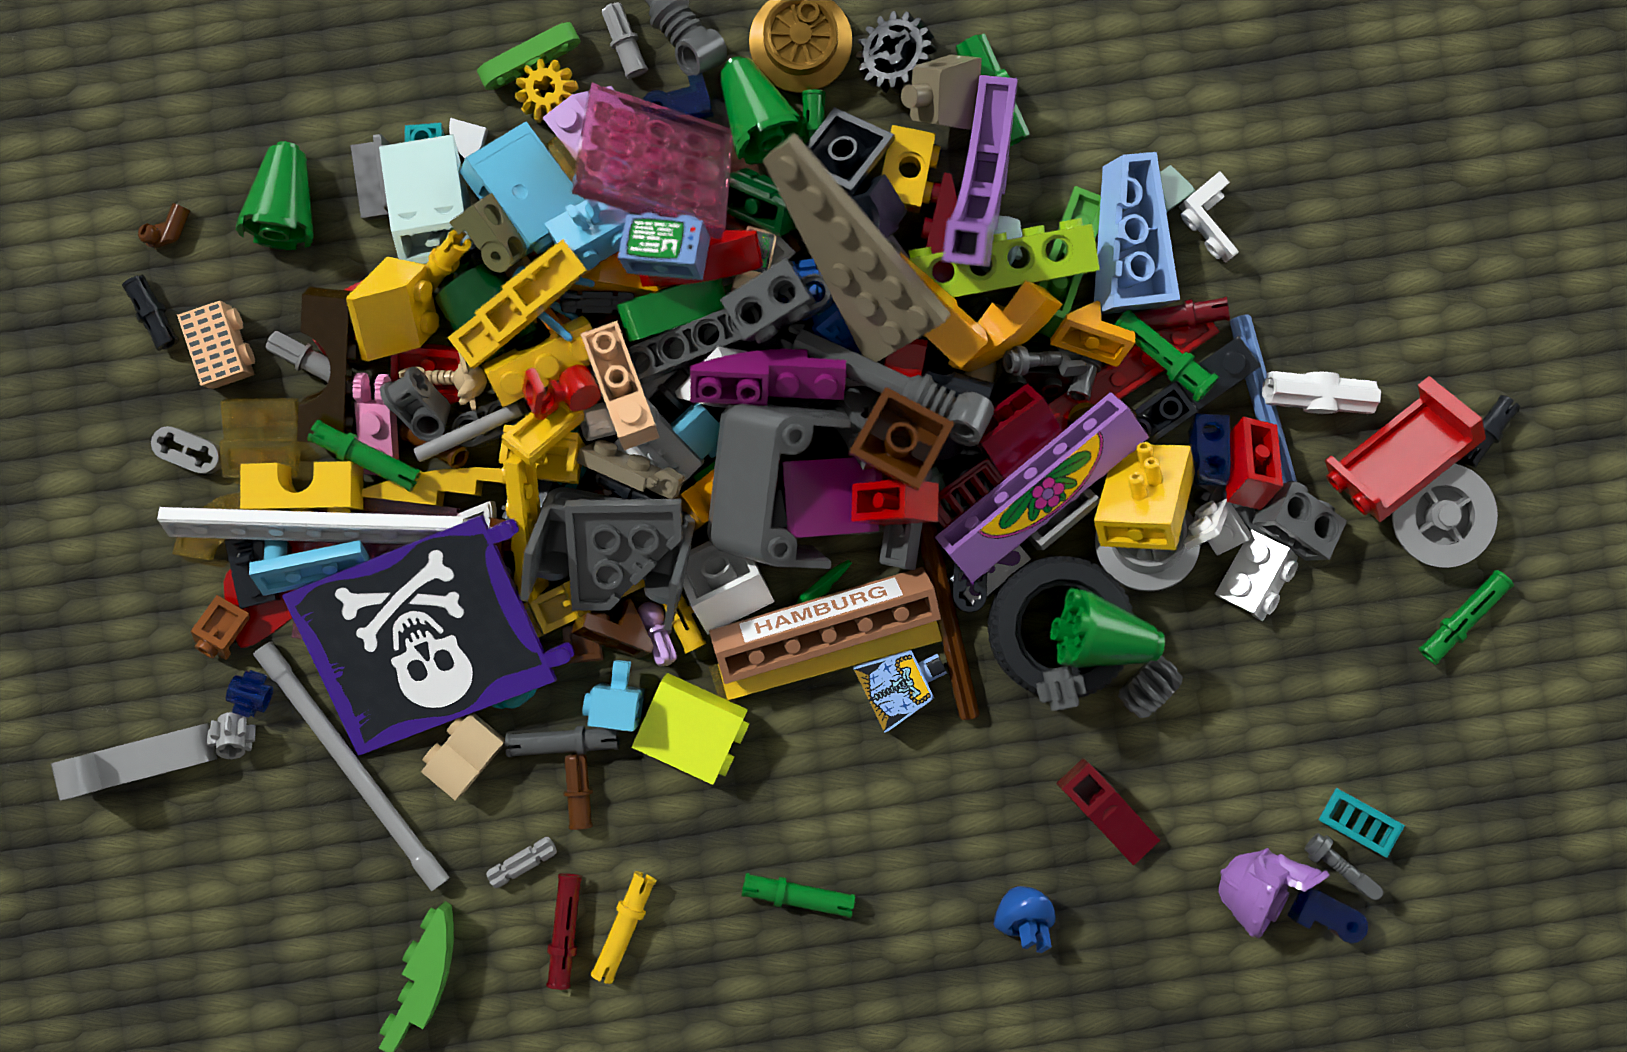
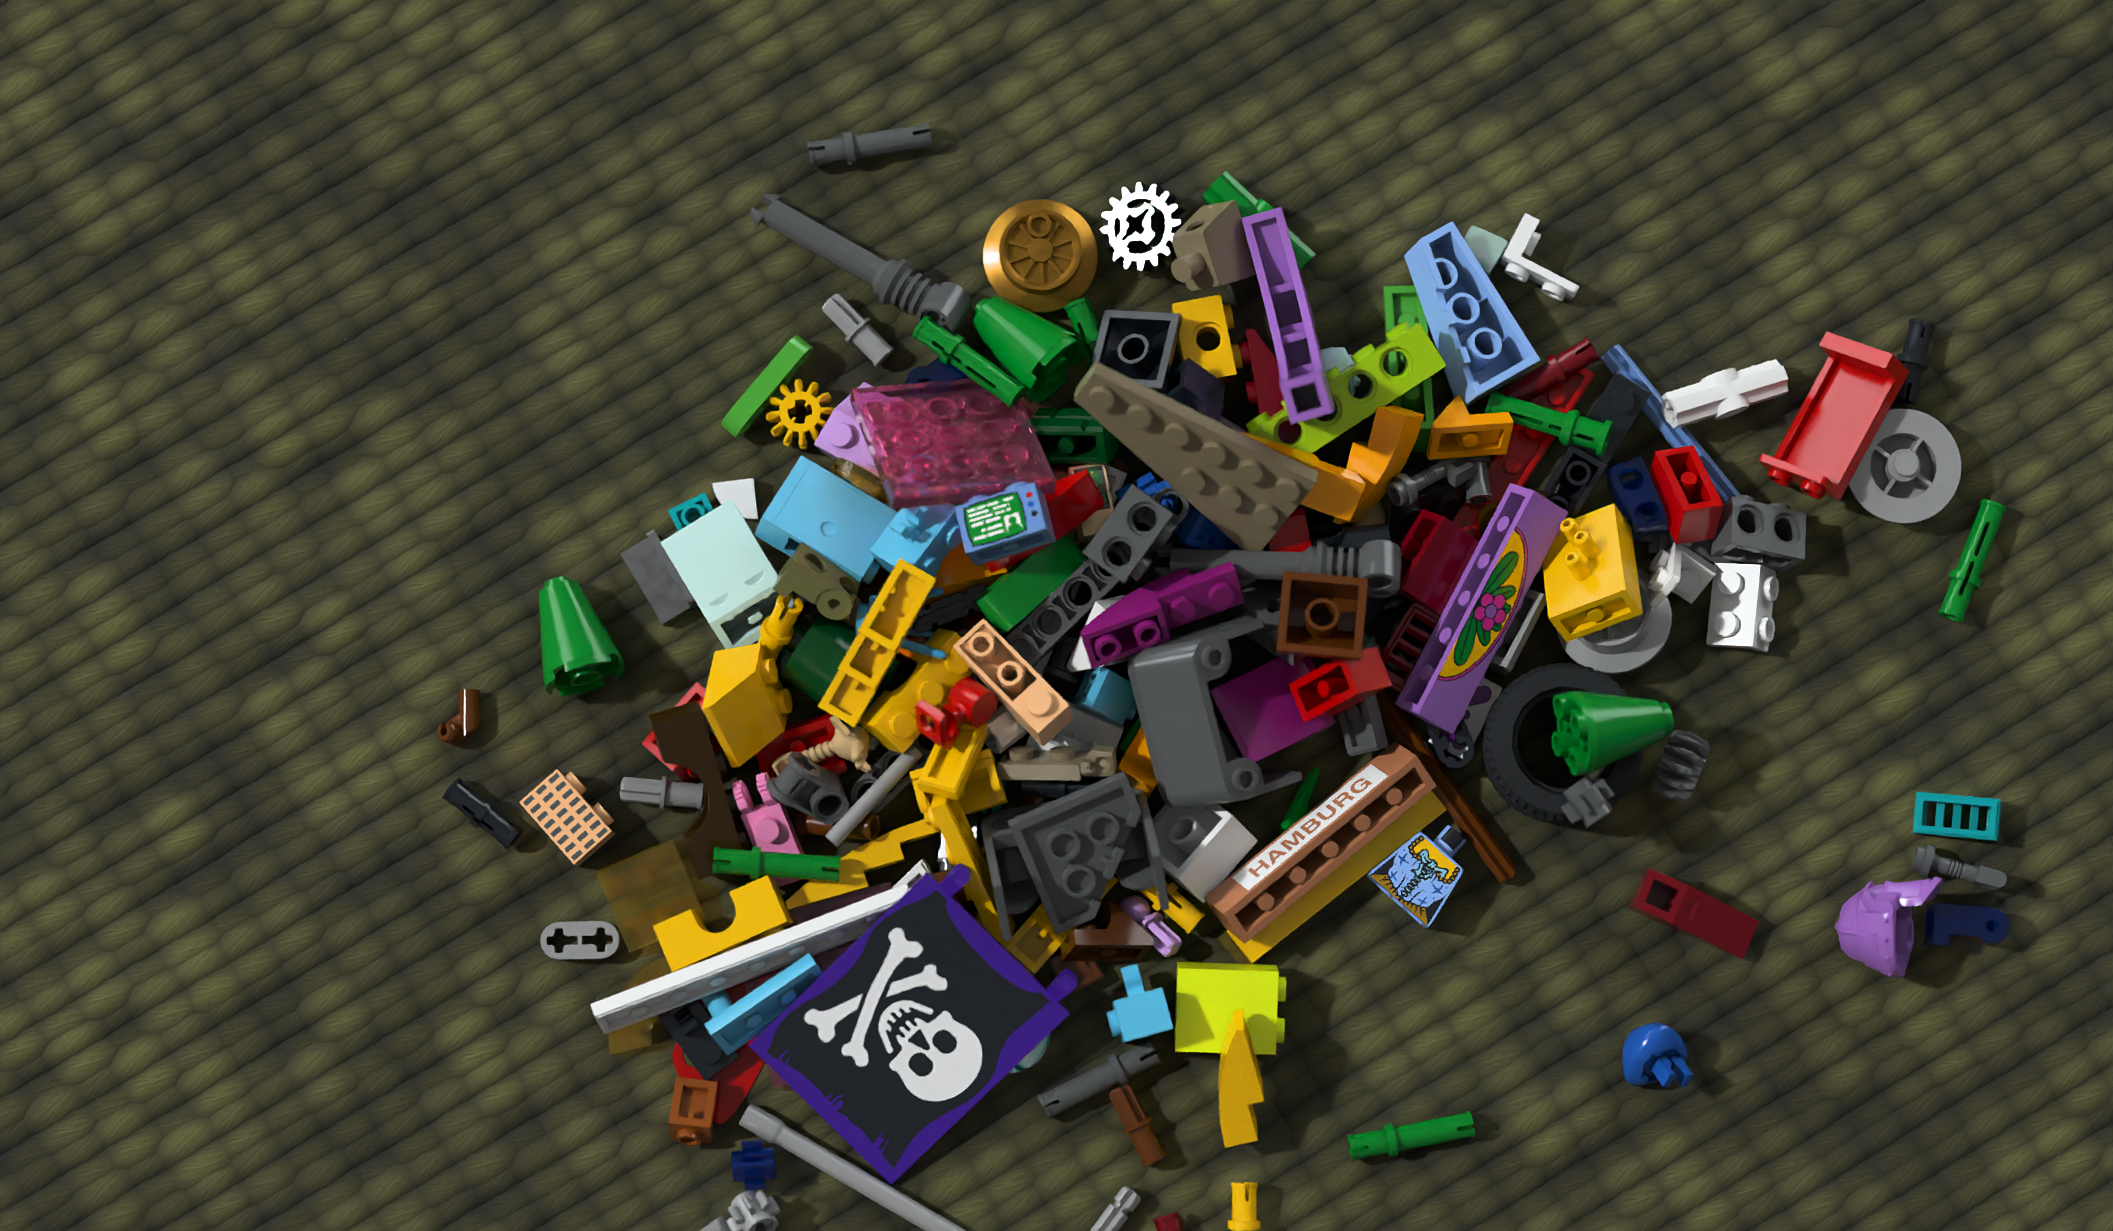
camera: 25 degrees left, 5 degrees down
tan brick [421,713,505,801] -> none
none -> green pin [912,316,1026,409]
none -> yellow slope [1218,1009,1264,1148]

